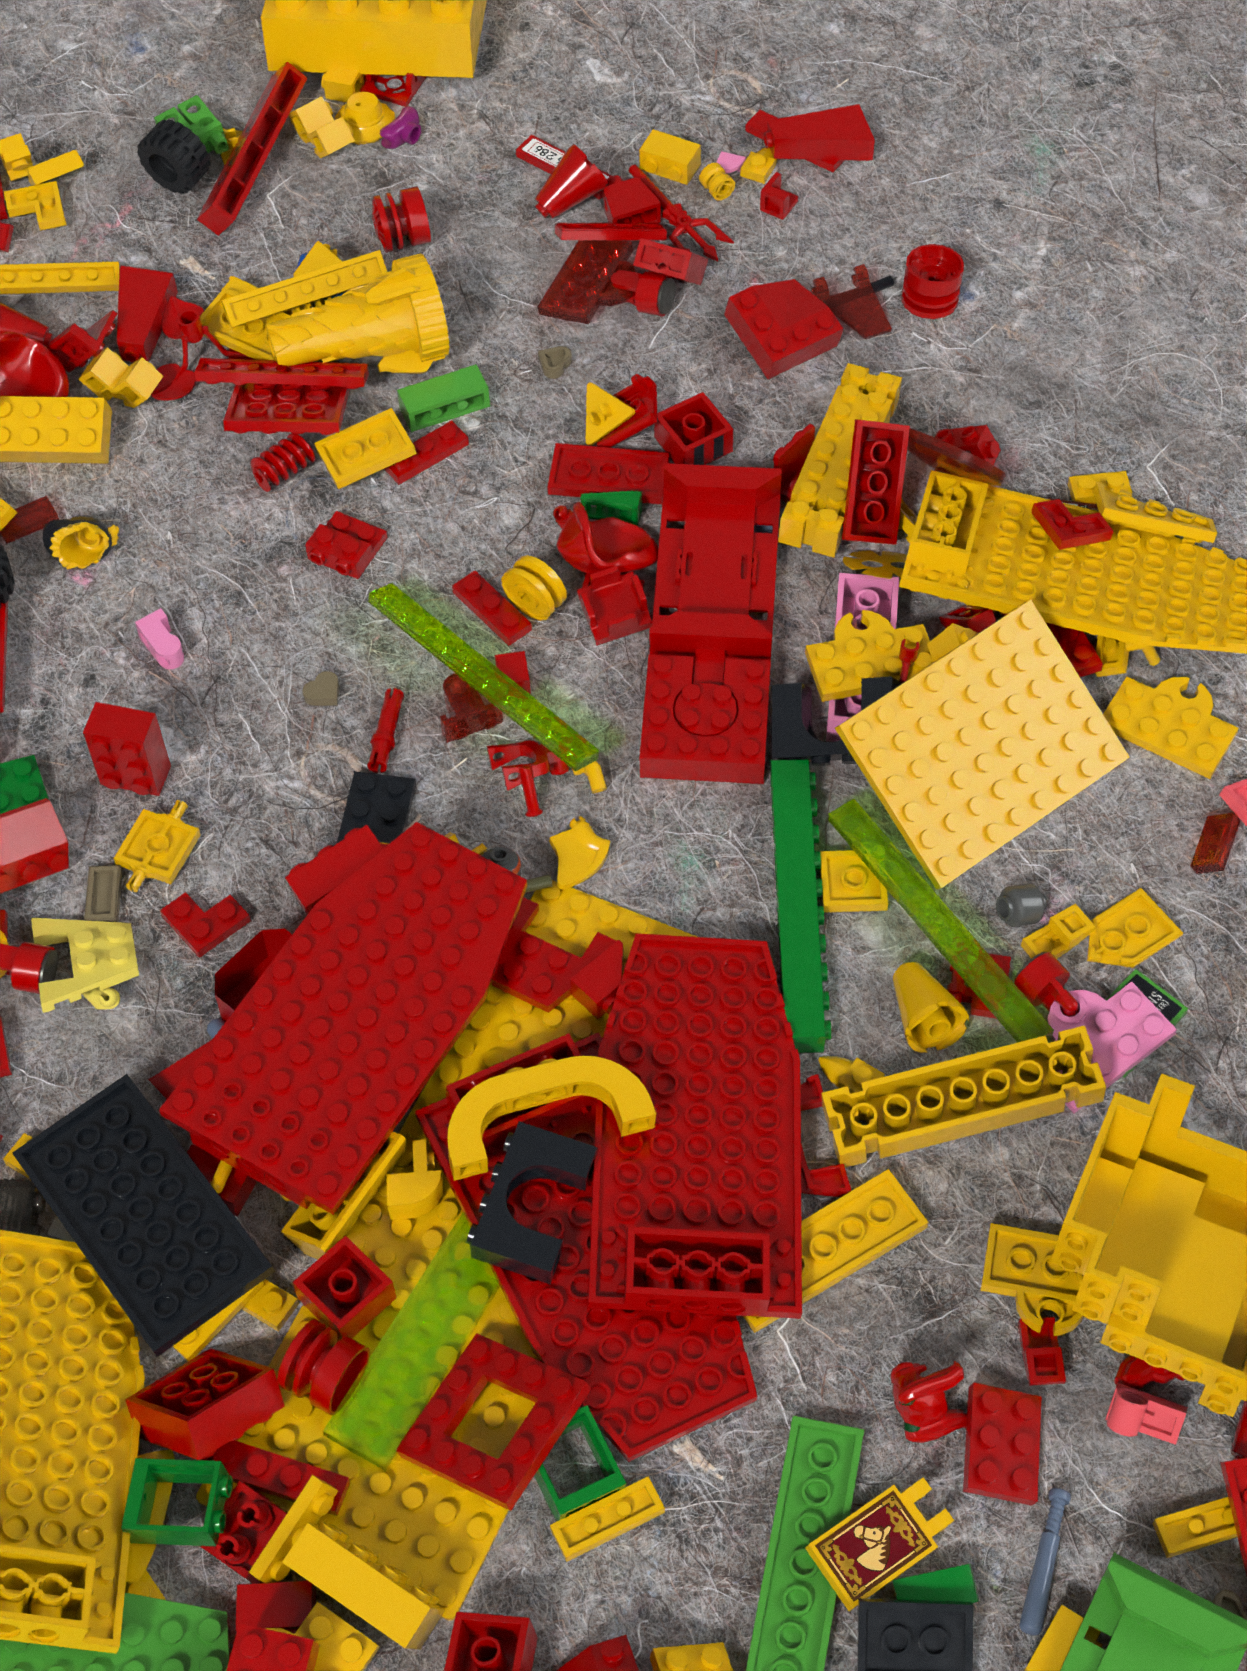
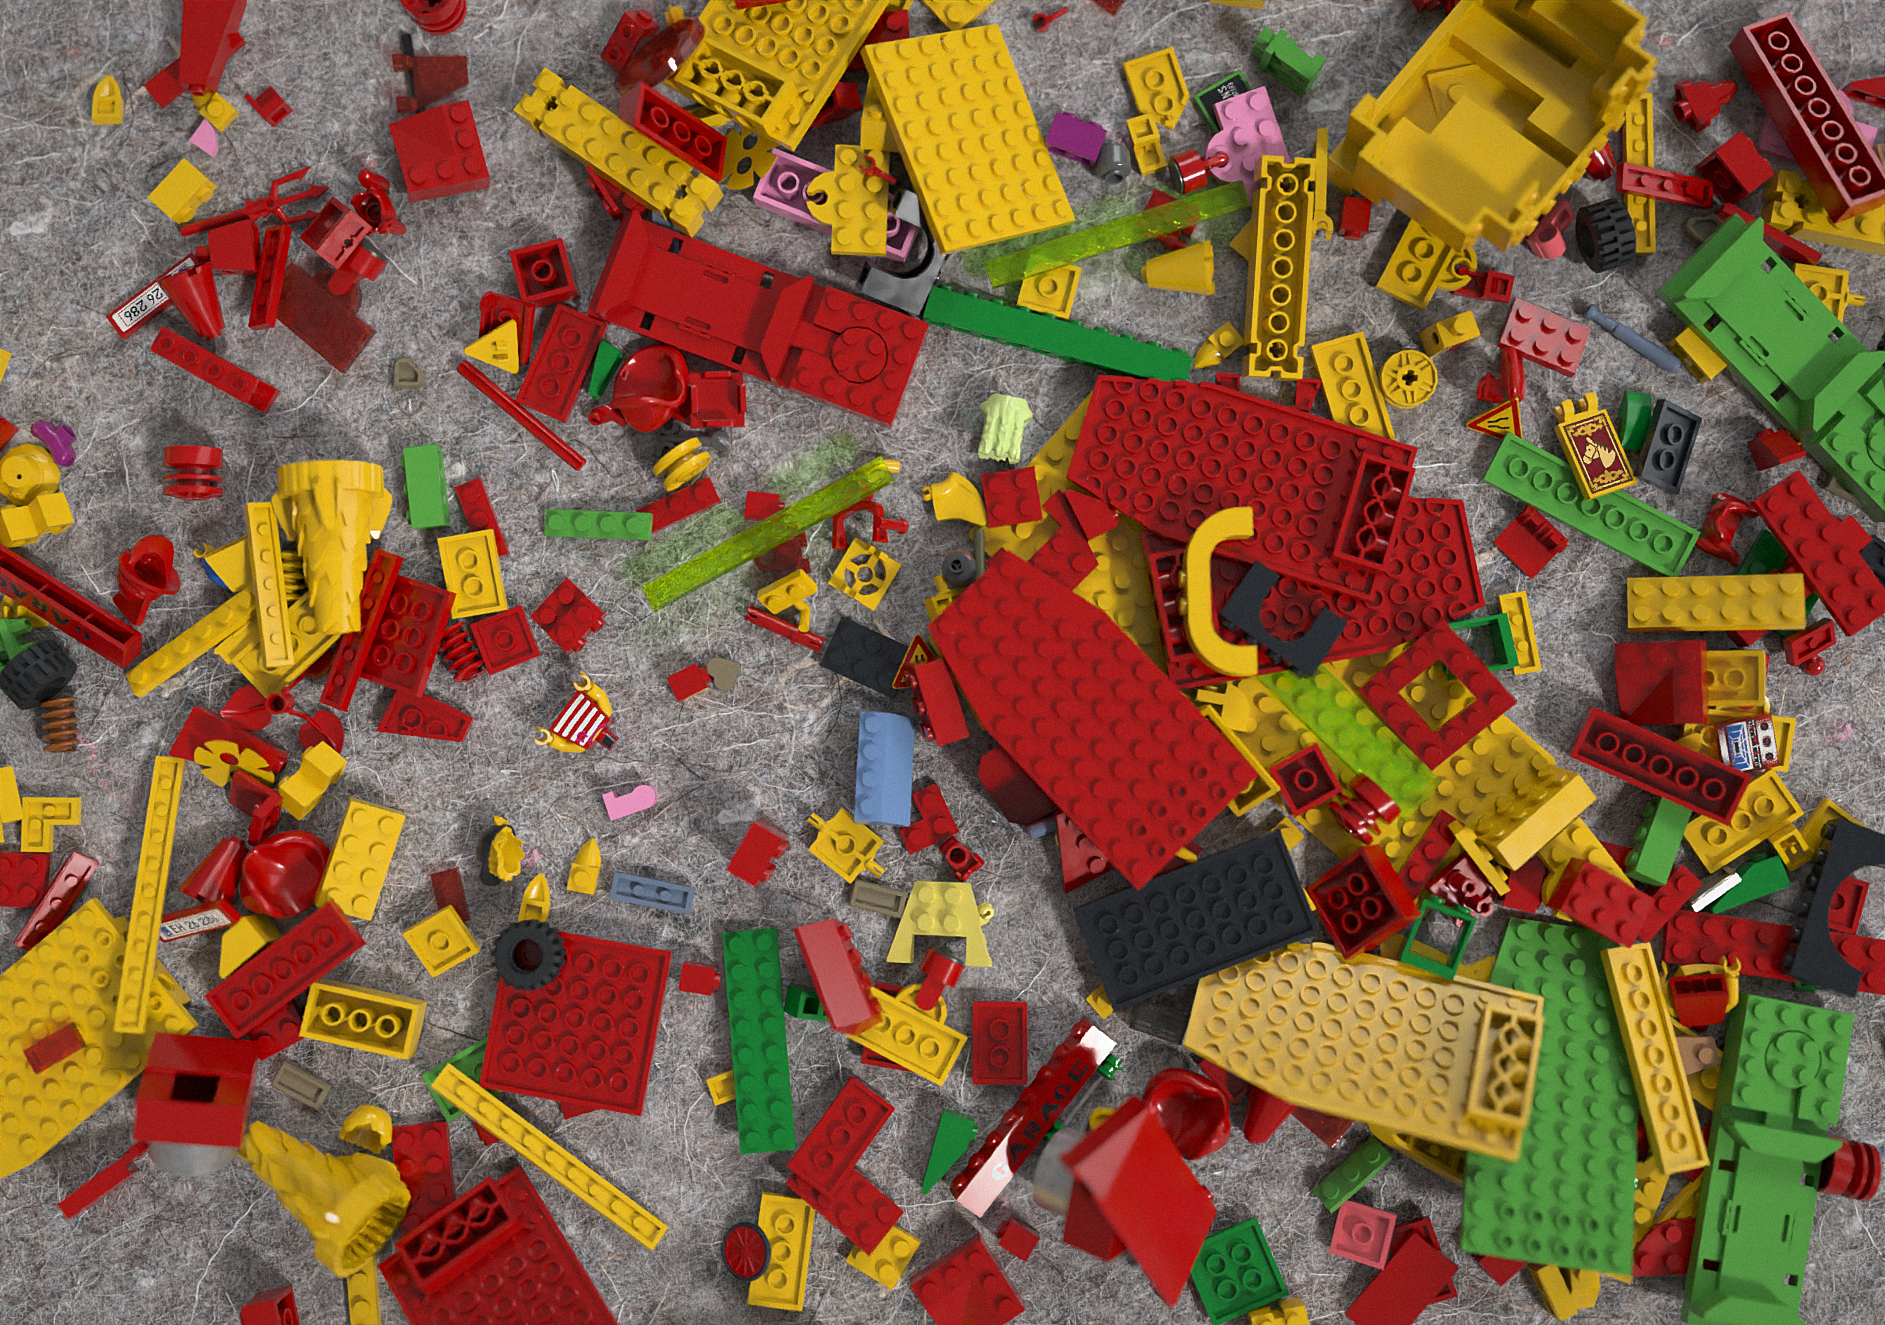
camera: 75 degrees left, 30 degrees up
yellow wheel [699,162,735,201] -> none
none -> dark orange piece [40,697,80,753]
none -> yellow plate [92,75,124,125]
none -> red helmet [113,535,181,626]
none -> yellow plate [126,583,257,698]
none -> red fence [150,327,280,414]
none -> yellow piece [194,741,274,788]
none -> red hair [350,169,407,236]
none -> red wing [376,690,475,742]
none -> red axle [456,360,586,471]
none -> red plate [470,605,542,676]
none -> yellow plate [517,873,551,922]
none -> torso [531,671,619,753]
none -> bright green plate [544,509,653,541]
none -> yellow plate [567,838,601,895]
none -> sand blue plate [609,871,696,915]
none -> dark grey bar [656,420,728,458]
none -> yellow plate [665,4,687,31]
none -> red brick [666,663,712,703]
none -> yellow plate [757,568,817,632]
none -> yellow piece [828,537,902,611]
none -> medium blue slope [854,711,915,827]
none -> red plate [939,836,985,883]
none -> yellowish green piece [978,393,1033,465]
none -> red plate [981,466,1043,529]
none -> red hand [1032,7,1068,33]
none -> magenta brick [1045,112,1107,168]
none -> bright green hips [1251,27,1326,98]
none -> yellow tile [1311,128,1333,241]
none -> red brick [1336,196,1372,241]
none -> yellow wheel [1377,350,1438,409]
none -> yellow torso [1419,310,1480,358]
none -> piece [1467,397,1523,440]
none -> red hinge [1493,505,1569,580]
none -> black tyre [1575,198,1636,273]

